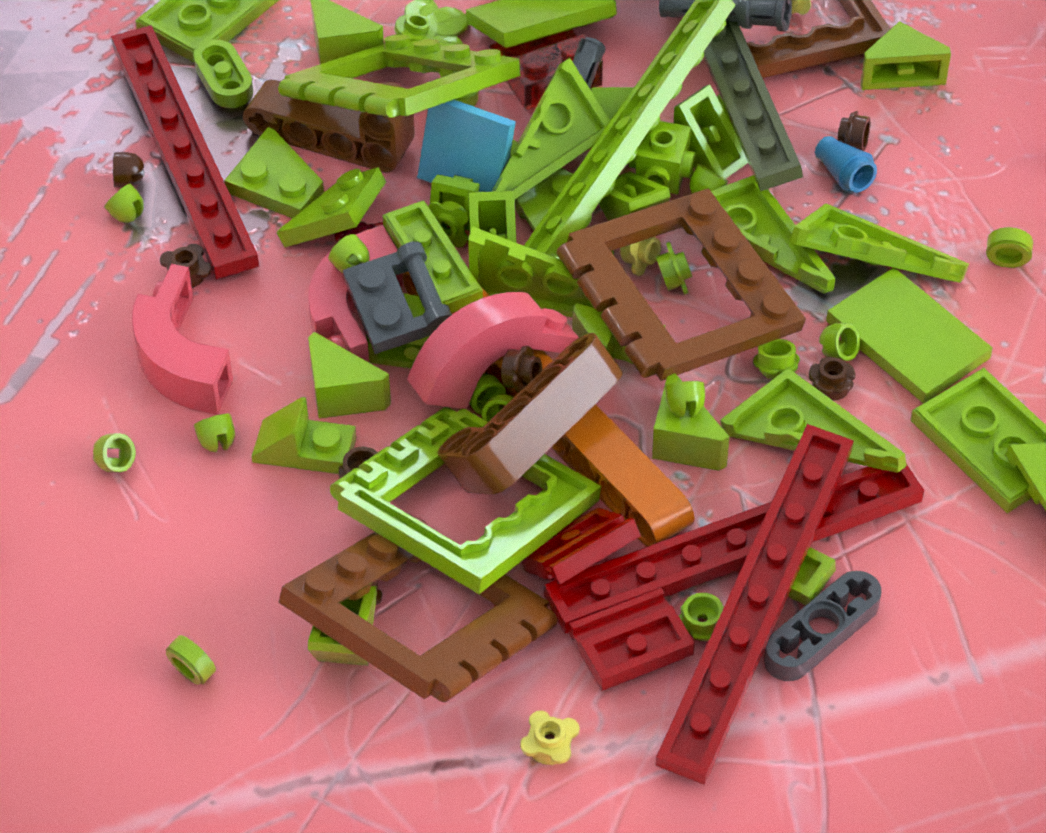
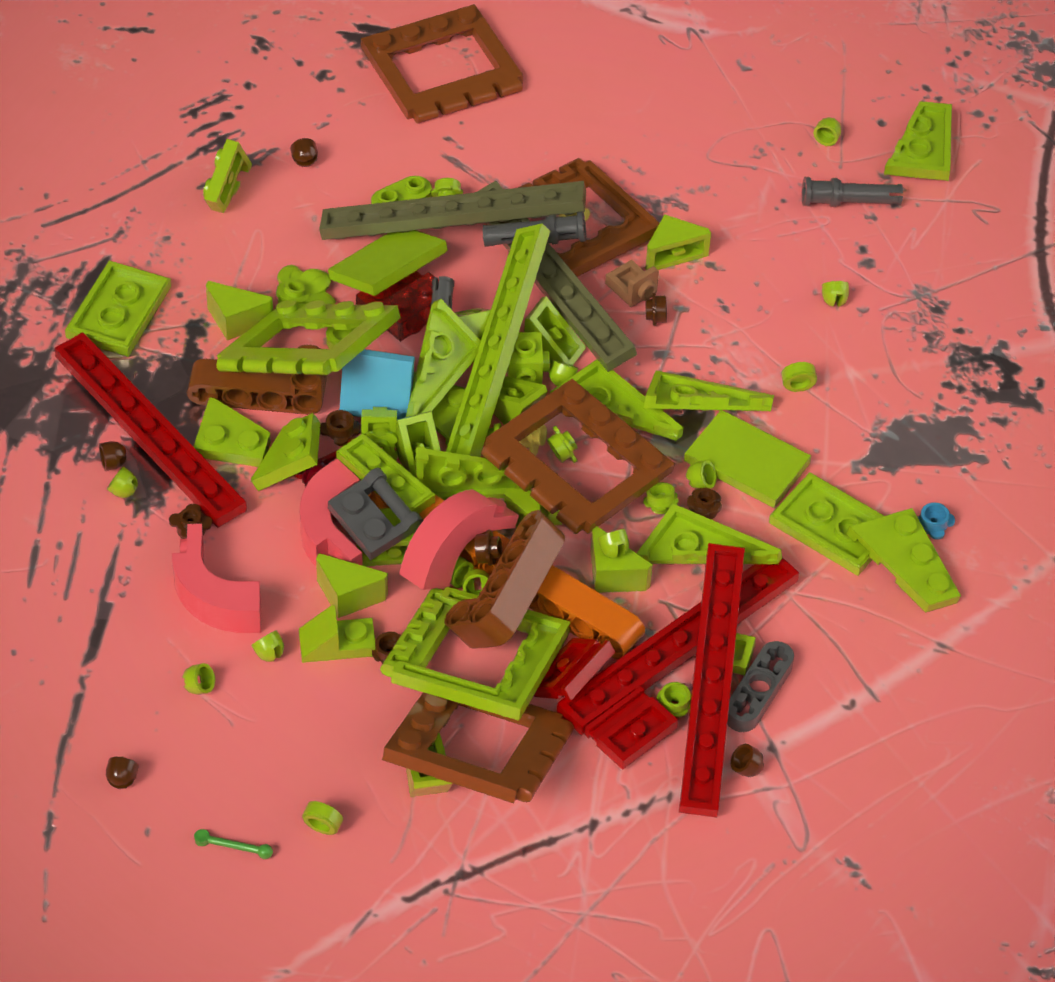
camera: 20 degrees left, 0 degrees up
lime plate [193,40,254,108] -> none
lime hinge [328,234,370,273] -> none
light yellow plate [520,711,579,765] -> none
dark azure cone [815,136,877,192] -> none
none -> bright green hinge [194,829,273,859]
none -> reddish brown plate [320,410,361,446]
none -> medium nougat bracket [605,260,659,307]
none -> reddish brown hinge [730,744,764,777]

